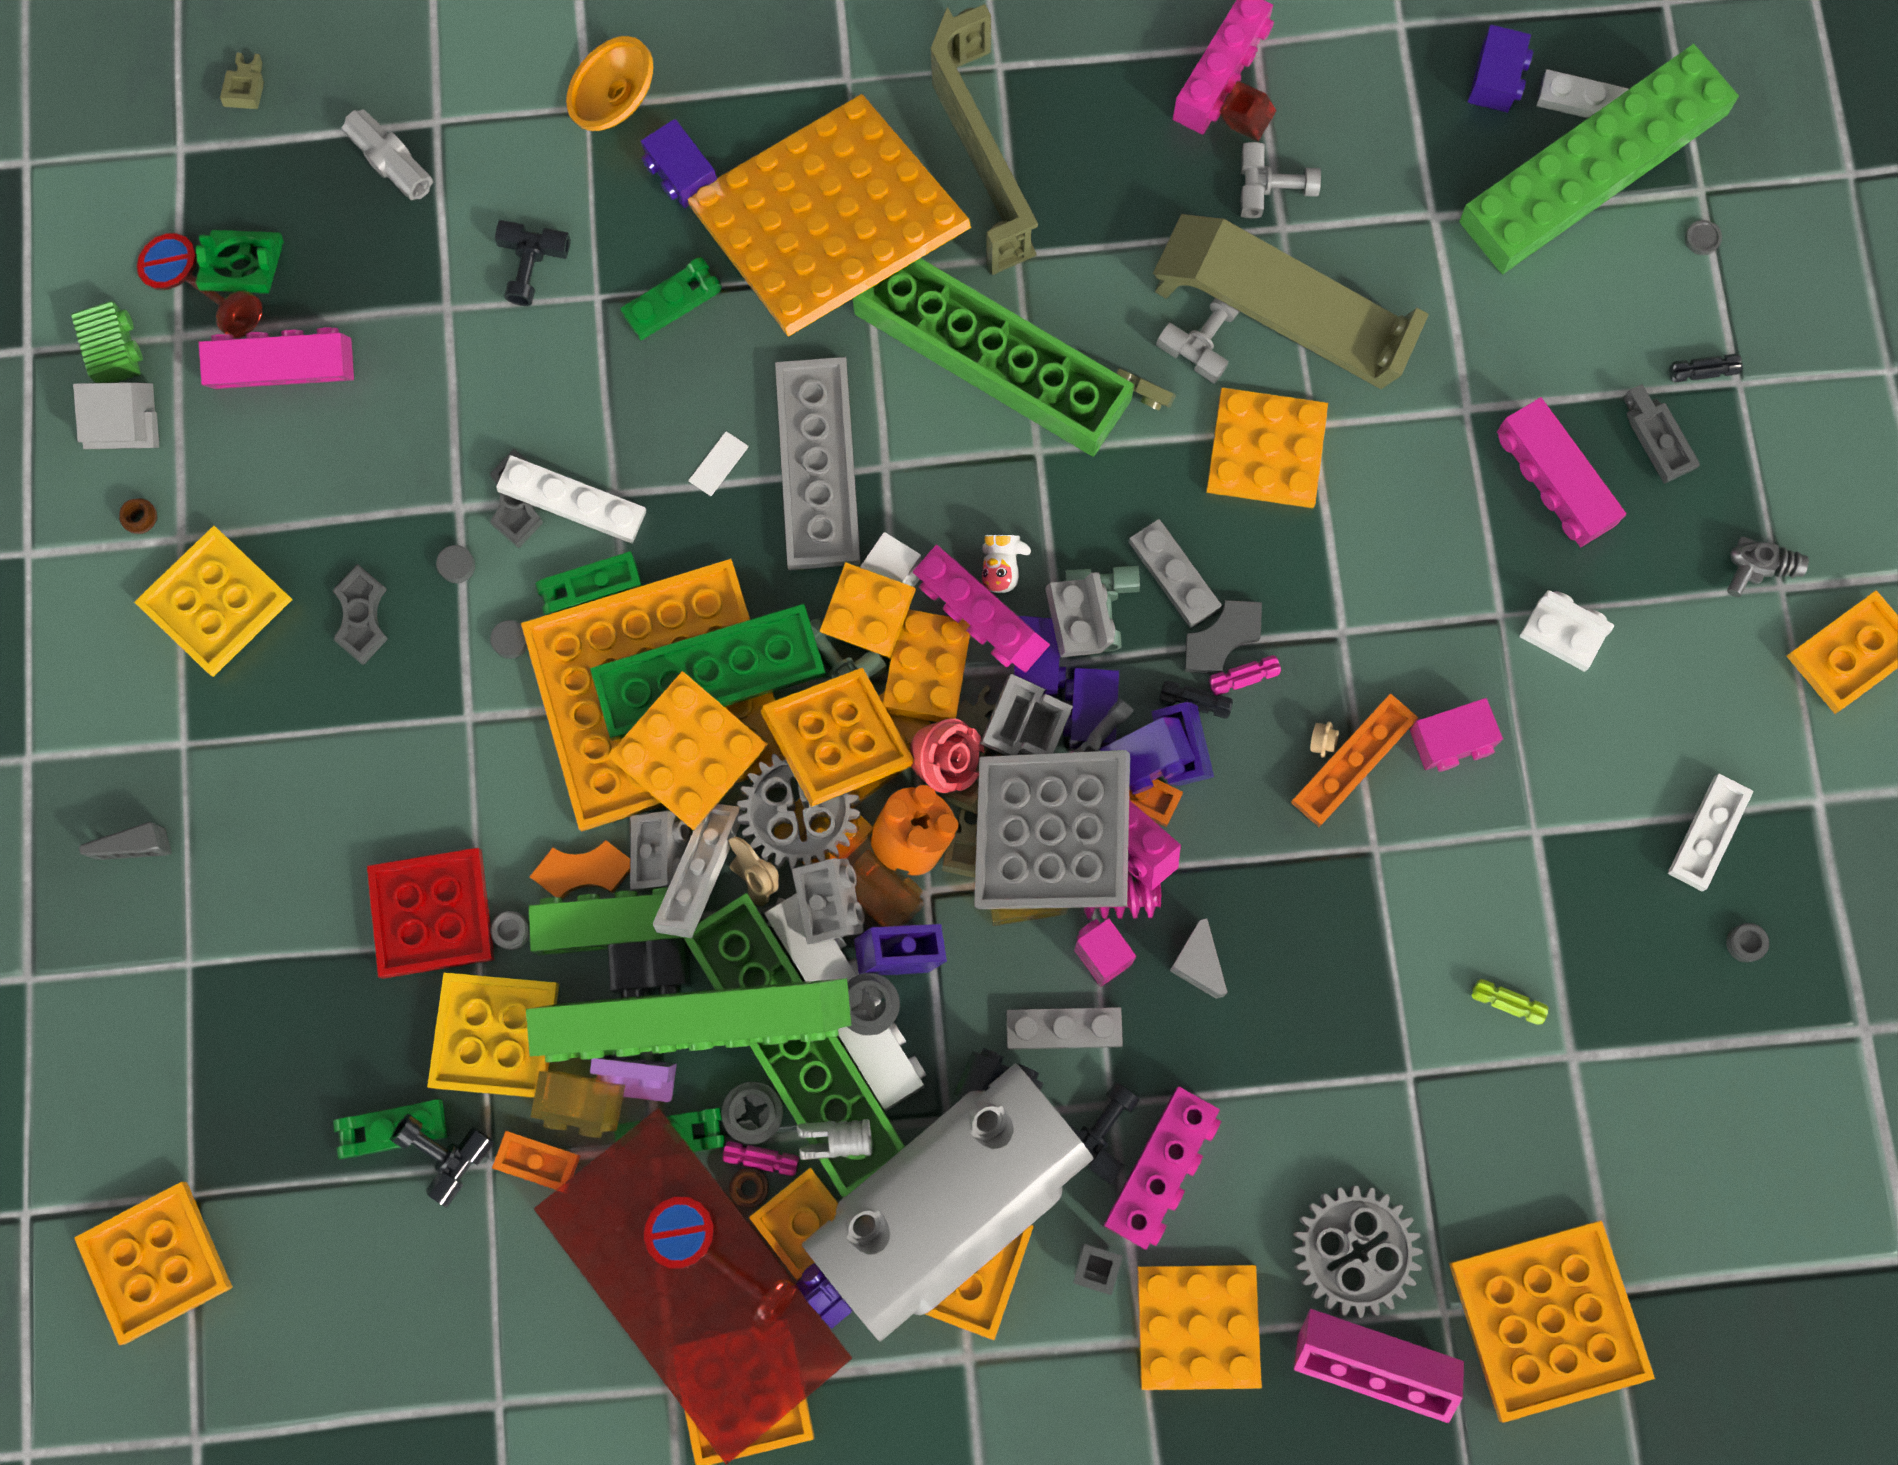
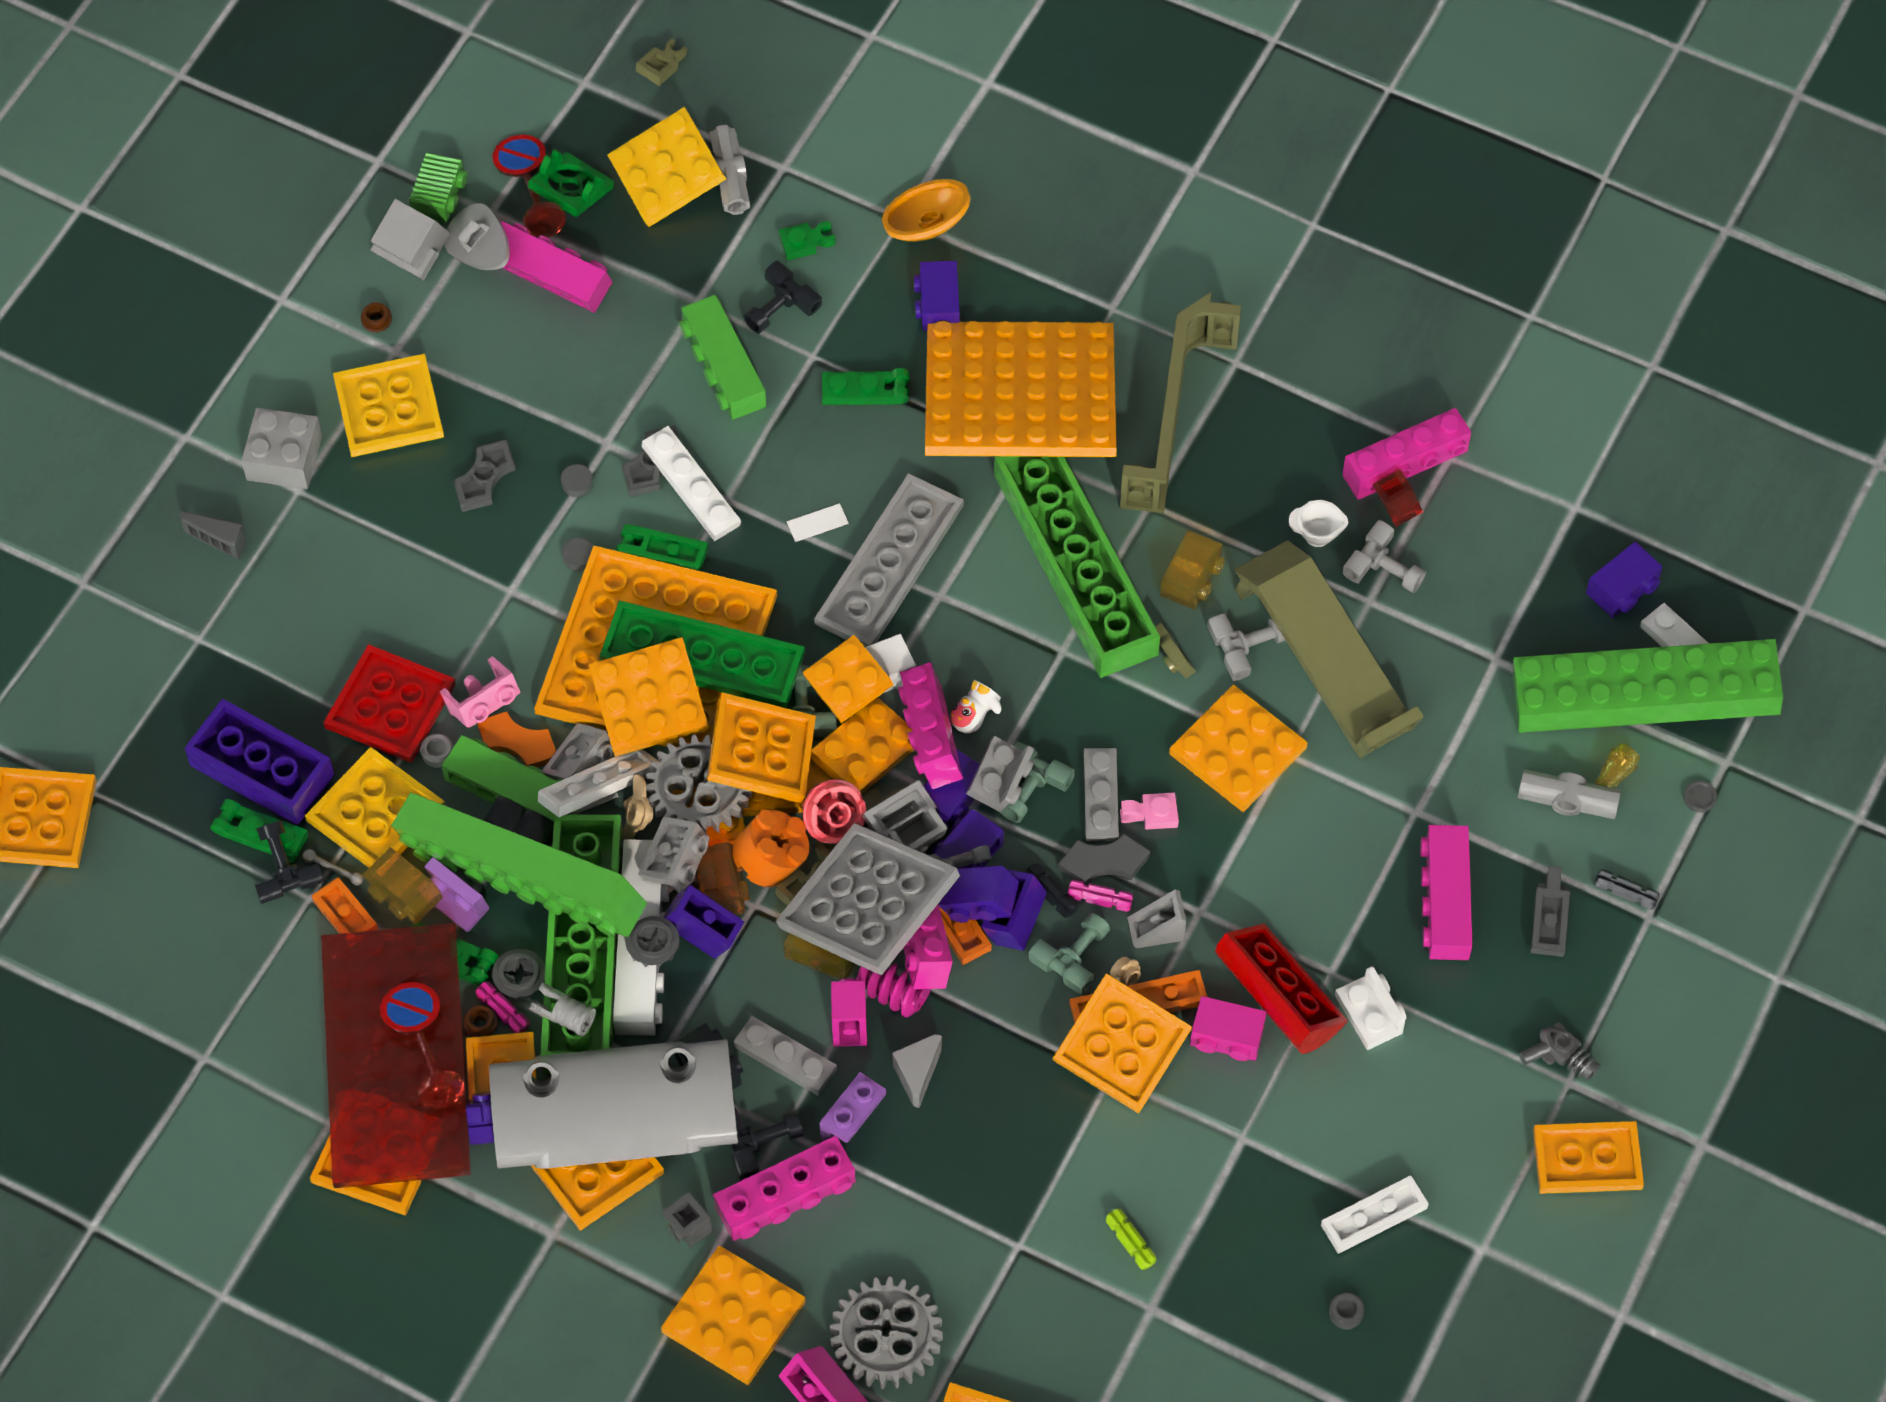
camera: 30 degrees right, 15 degrees down
none -> dark purple brick [185,698,335,826]
none -> light grey brick [241,408,322,489]
none -> light grey hinge [303,849,363,885]
none -> bright pink window [440,656,521,728]
none -> light grey shield [444,203,510,270]
none -> yellow plate [607,107,726,227]
none -> bright green brick [679,294,766,420]
none -> green plate [778,222,836,261]
none -> medium lavender bracket [819,1072,886,1143]
none -> sand green bar [1028,913,1110,996]
none -> light orange plate [1052,973,1192,1114]
none -> bright pink plate [1120,793,1179,830]
none -> light grey slope [1127,889,1186,948]
none -> clear yellow brick [1160,530,1225,610]
none -> red brick [1215,923,1348,1054]
none -> white piece [1289,500,1348,547]
none -> light grey piece [1518,769,1621,819]
none -> clear yellow cone [1595,743,1640,789]

